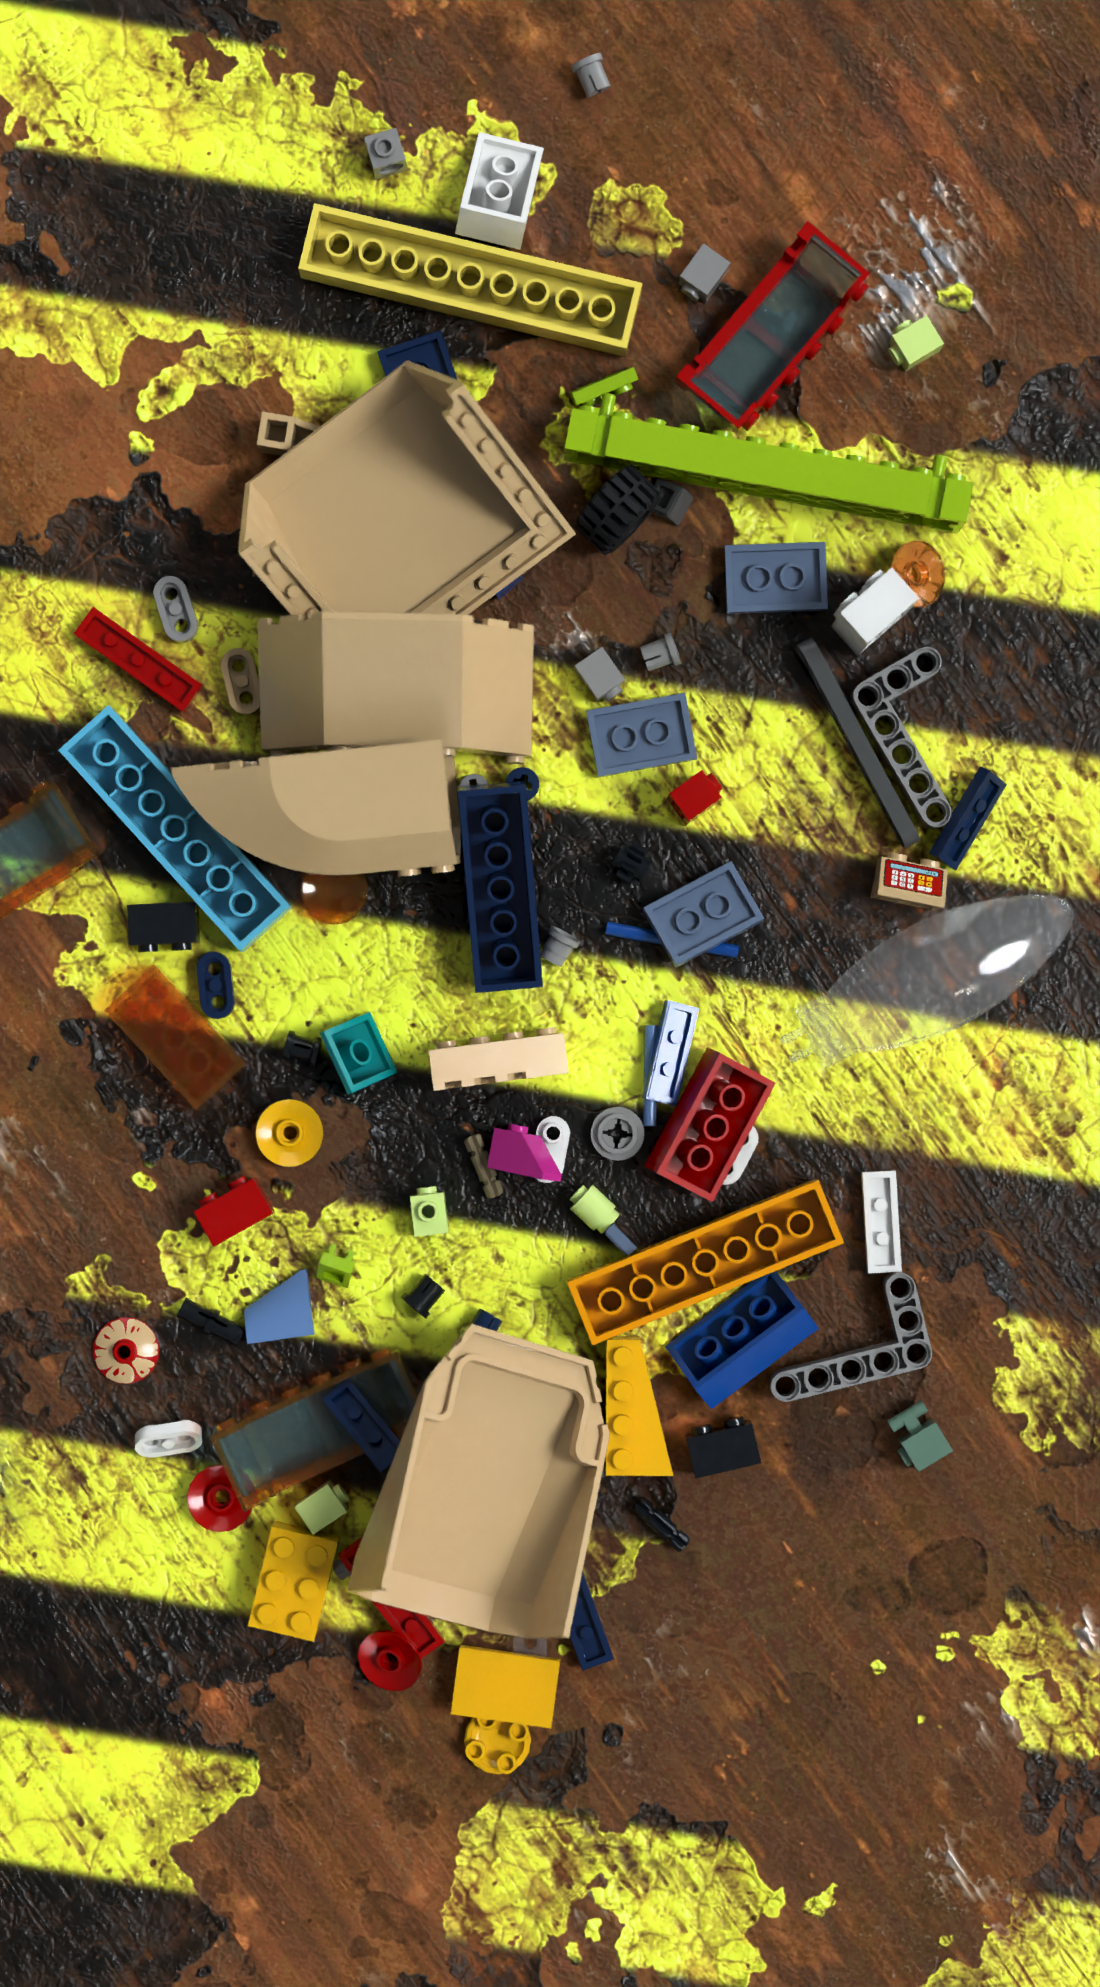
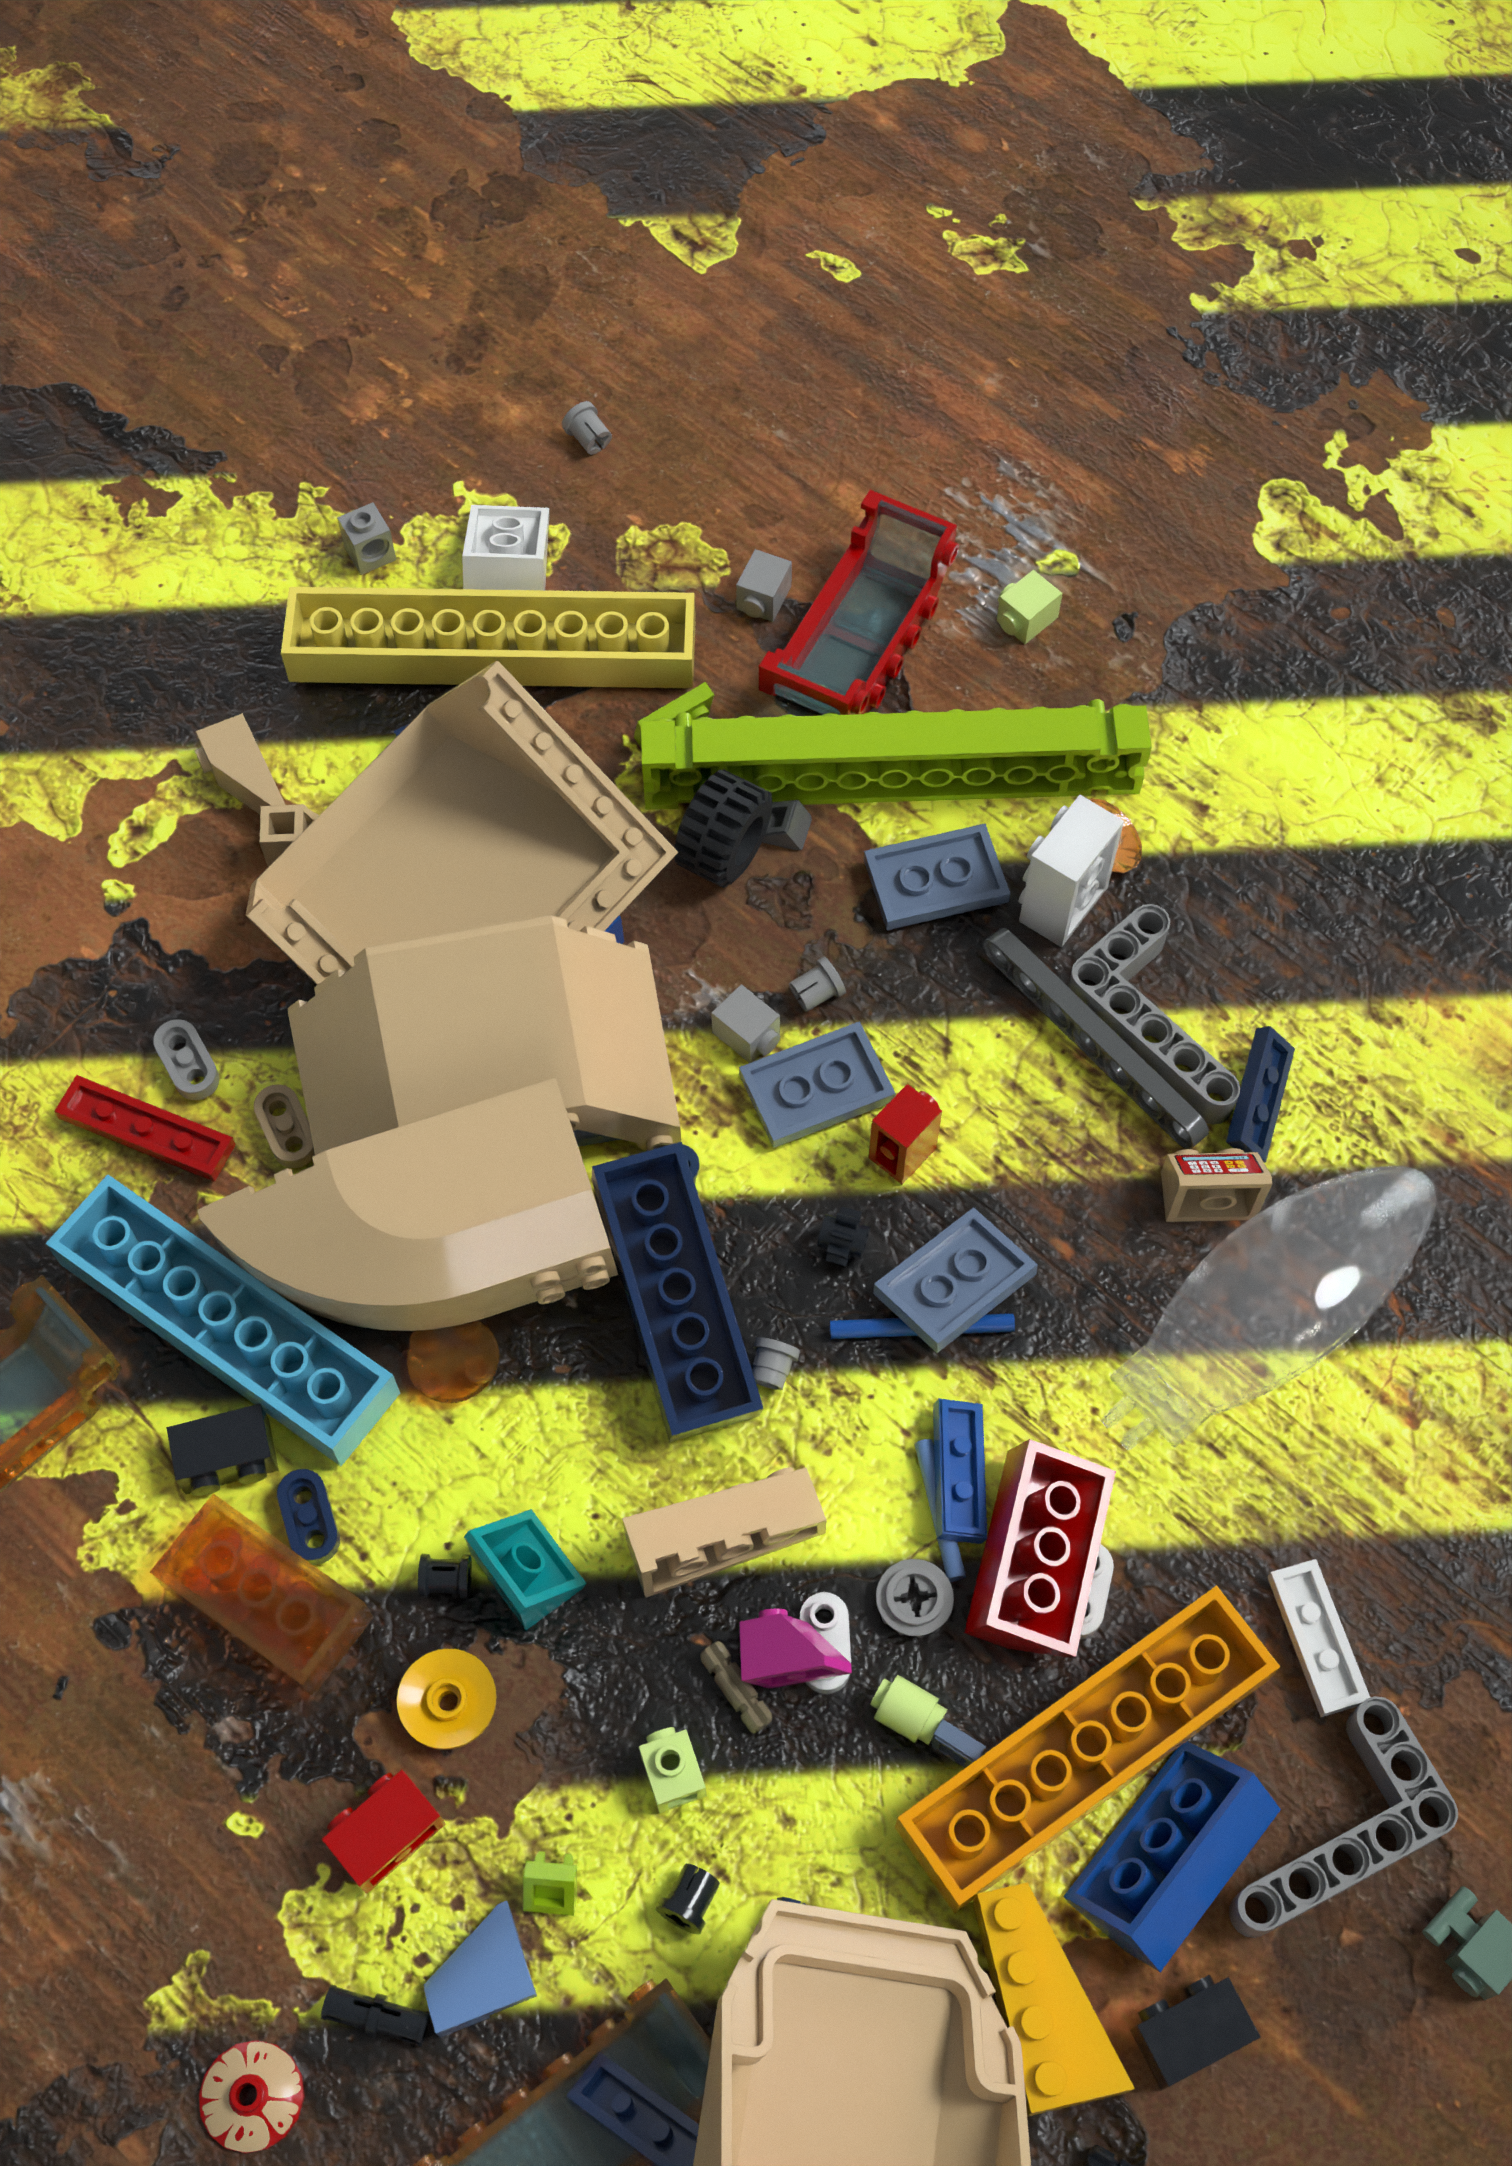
camera: 10 degrees left, 25 degrees down
none -> tan slope [194,713,285,815]

